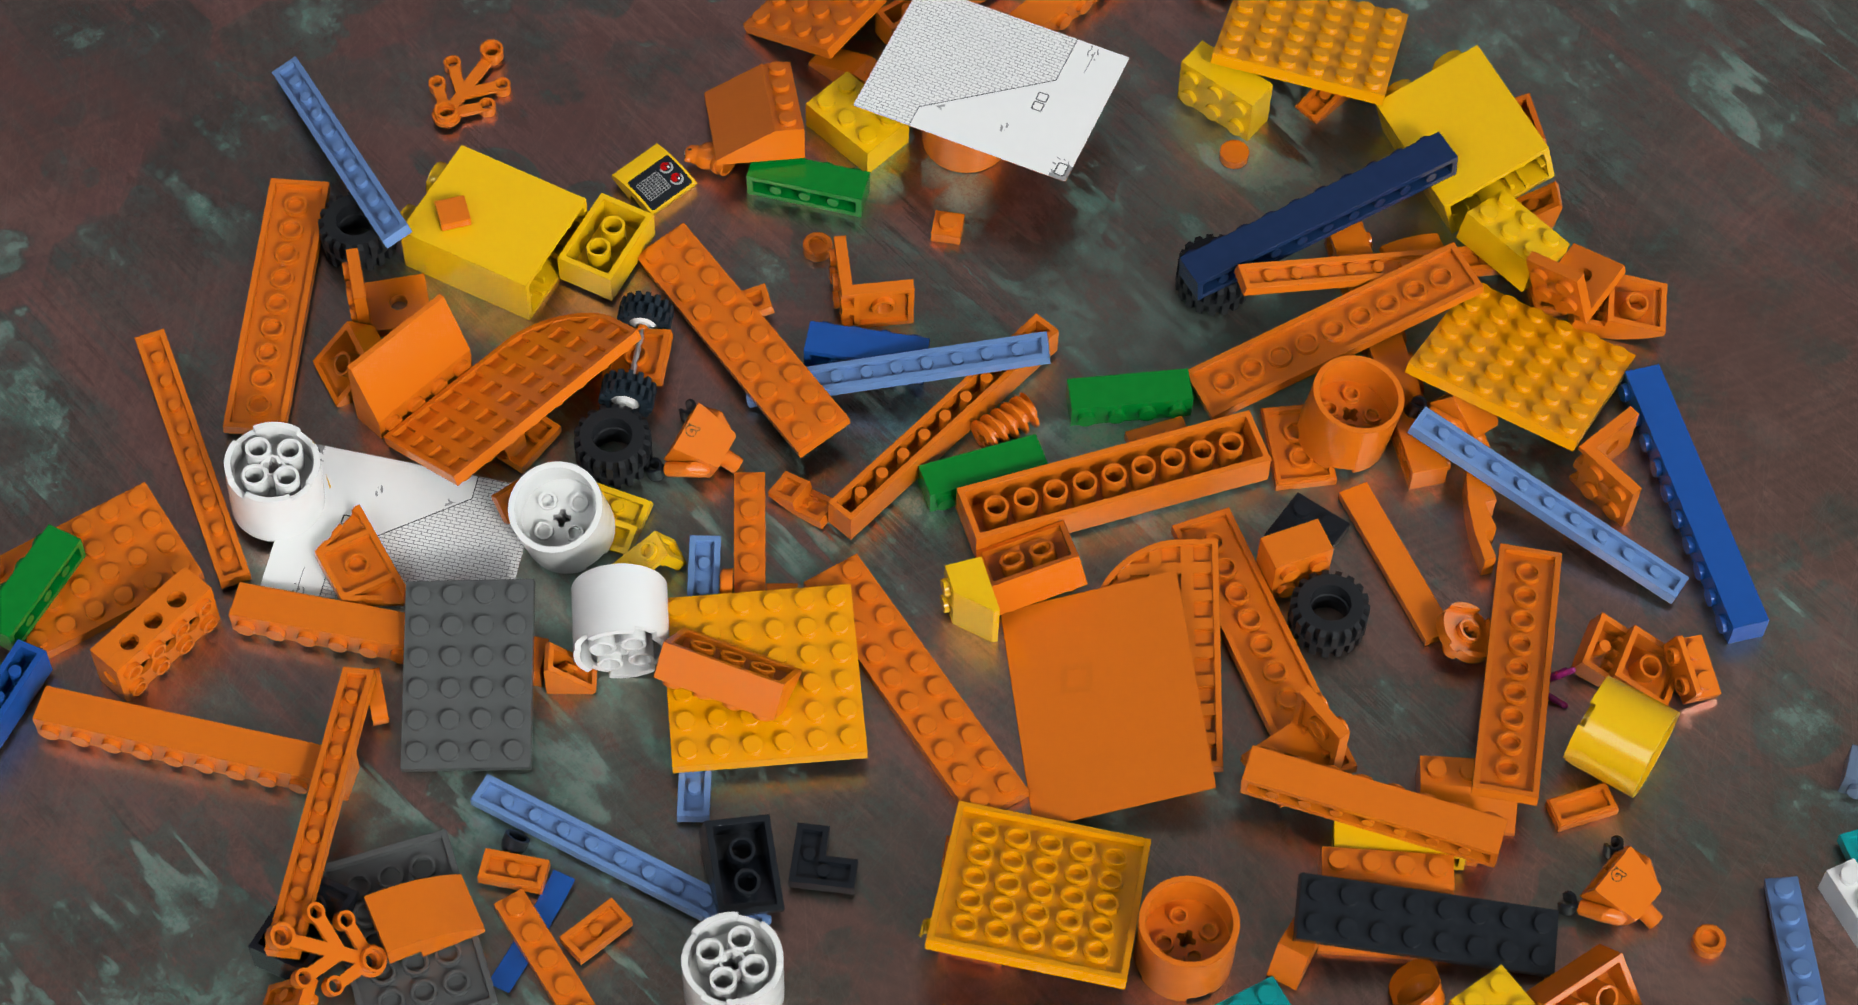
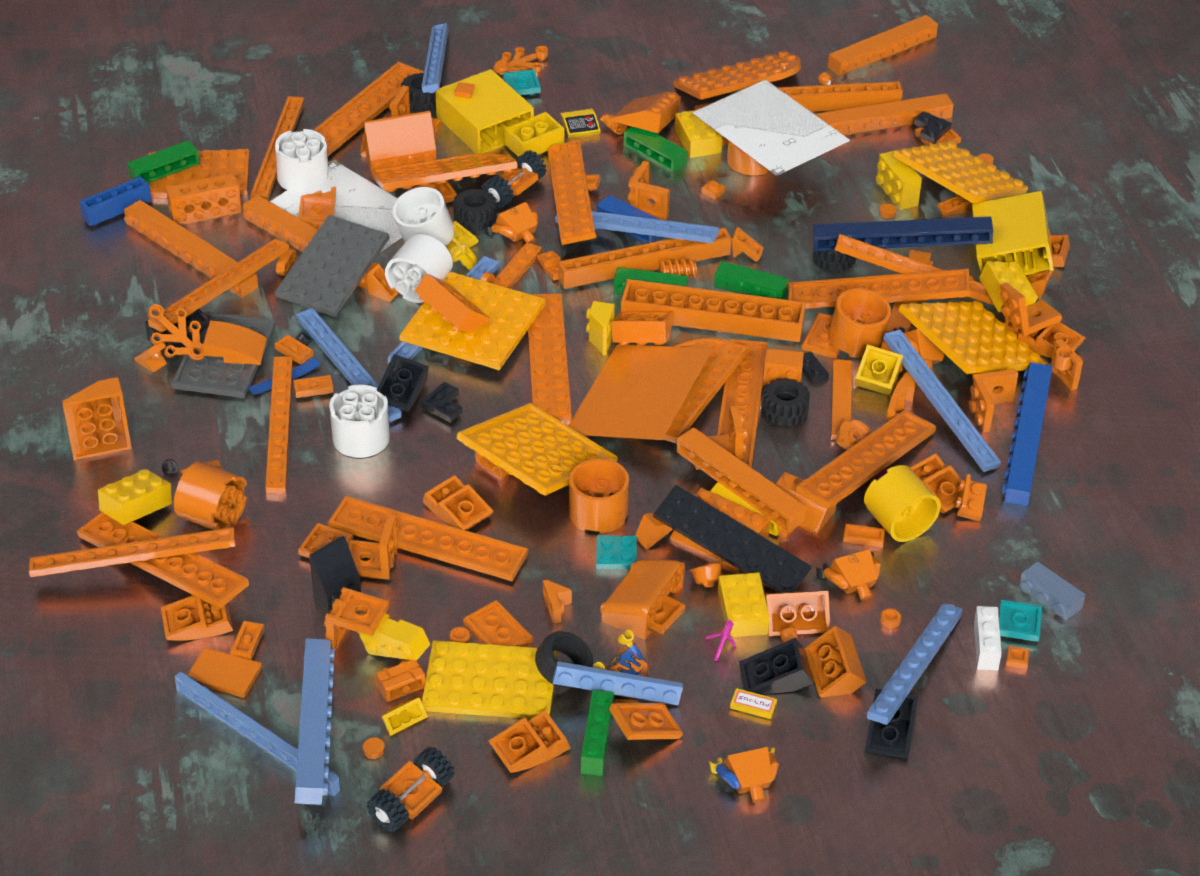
camera: 30 degrees right, 15 degrees down
none -> teal plate [503,69,541,95]
none -> orange slope [732,226,764,262]
none -> yellow slope [855,345,903,396]
none -> orange plate [1051,339,1083,391]

